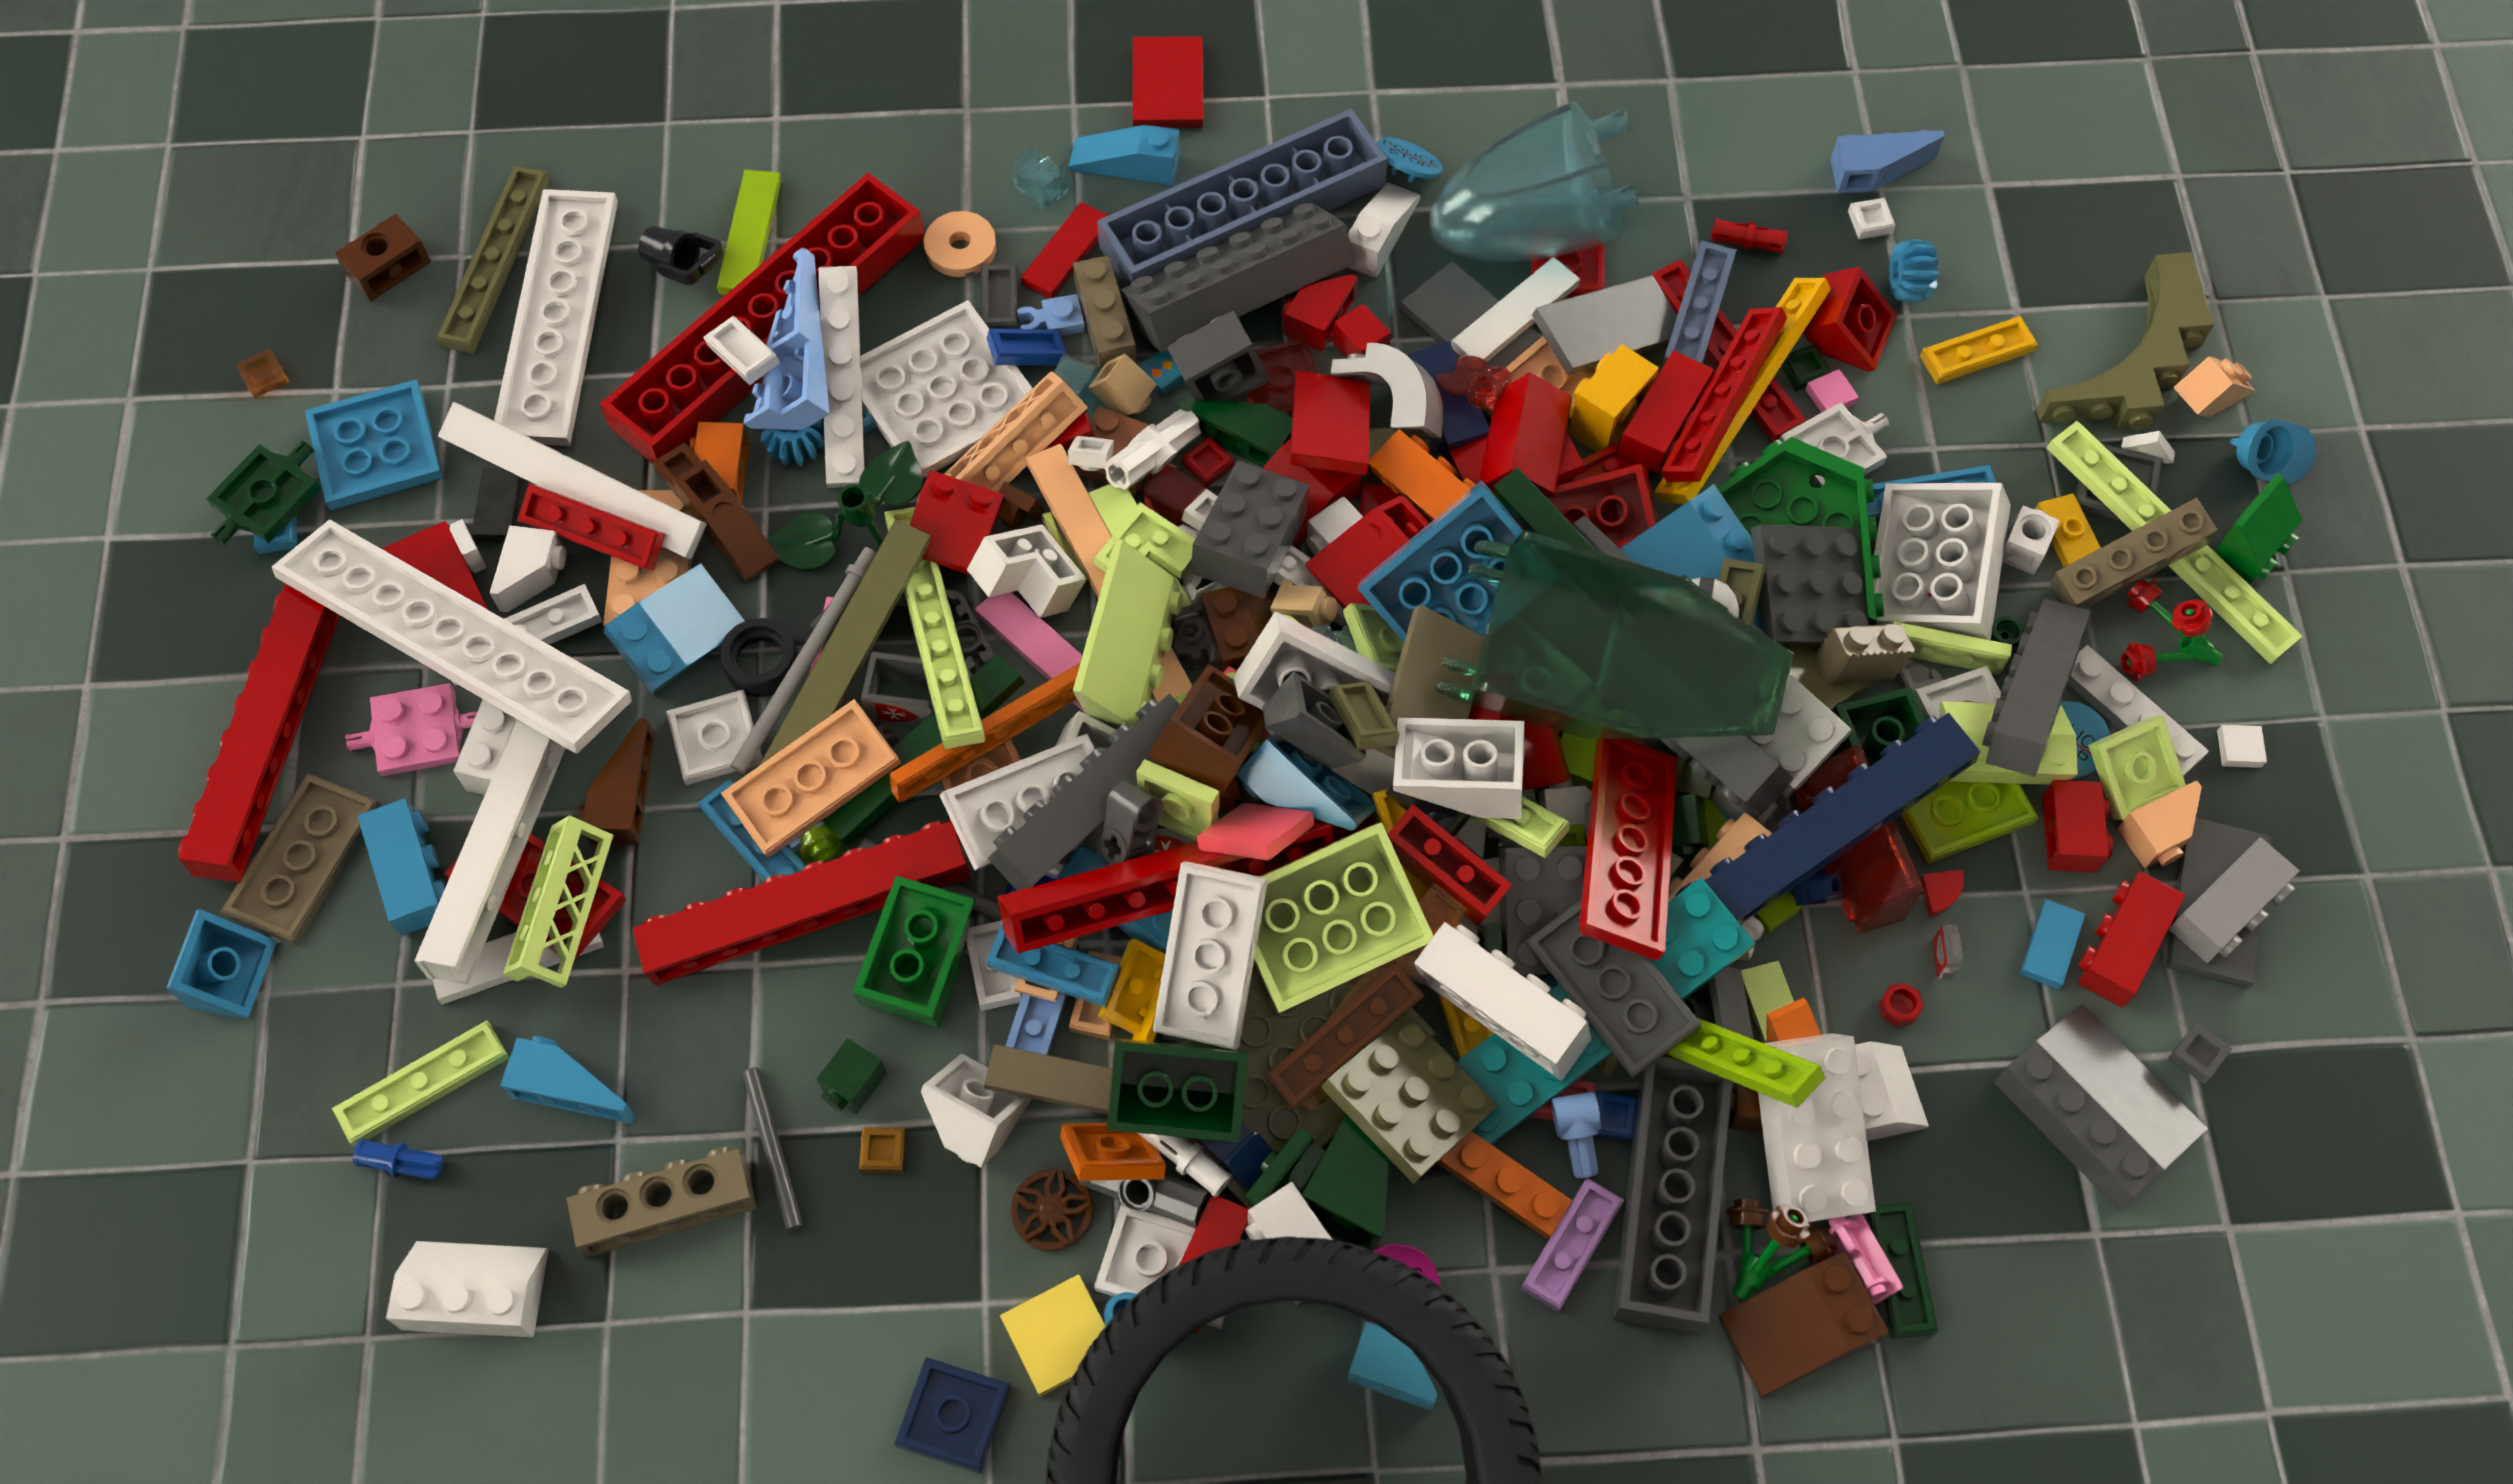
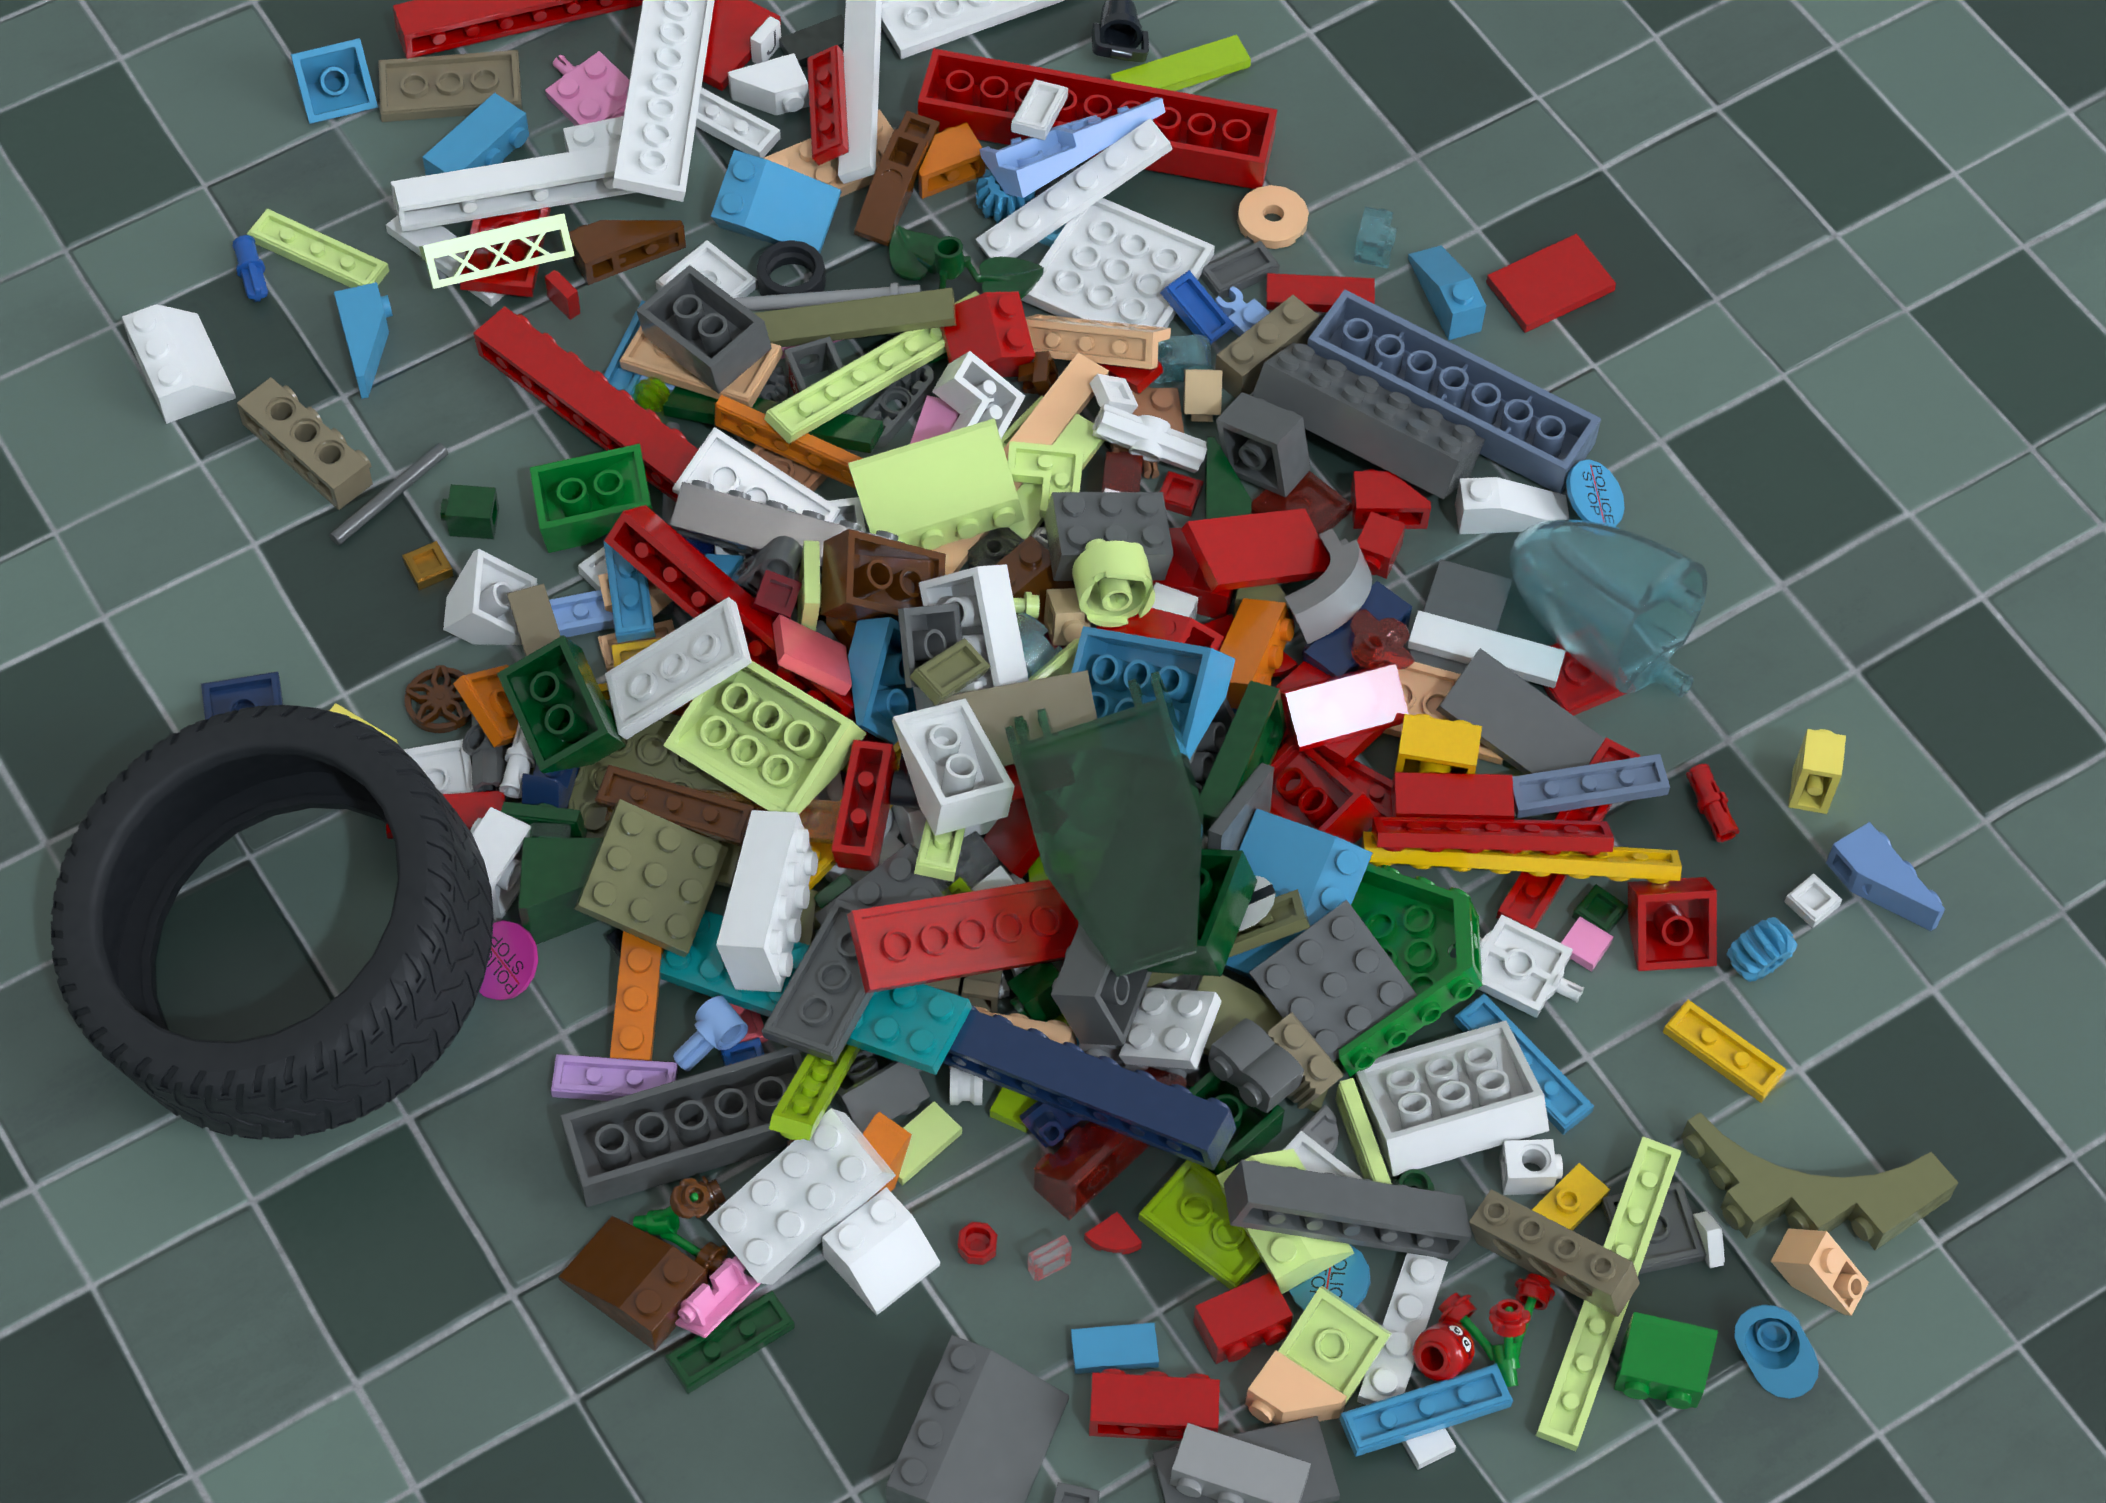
camera: 60 degrees right, 5 degrees down
none -> red tile [545,270,580,320]
none -> dark grey brick [636,265,772,394]
none -> dark red plate [751,569,802,619]
none -> yellowish green brick [1072,539,1155,627]
none -> dark grey brick [1208,1018,1304,1113]
none -> dark azure tile [1339,1364,1513,1457]
none -> red head [1412,1321,1475,1381]
none -> light yellow brick [1788,729,1846,814]

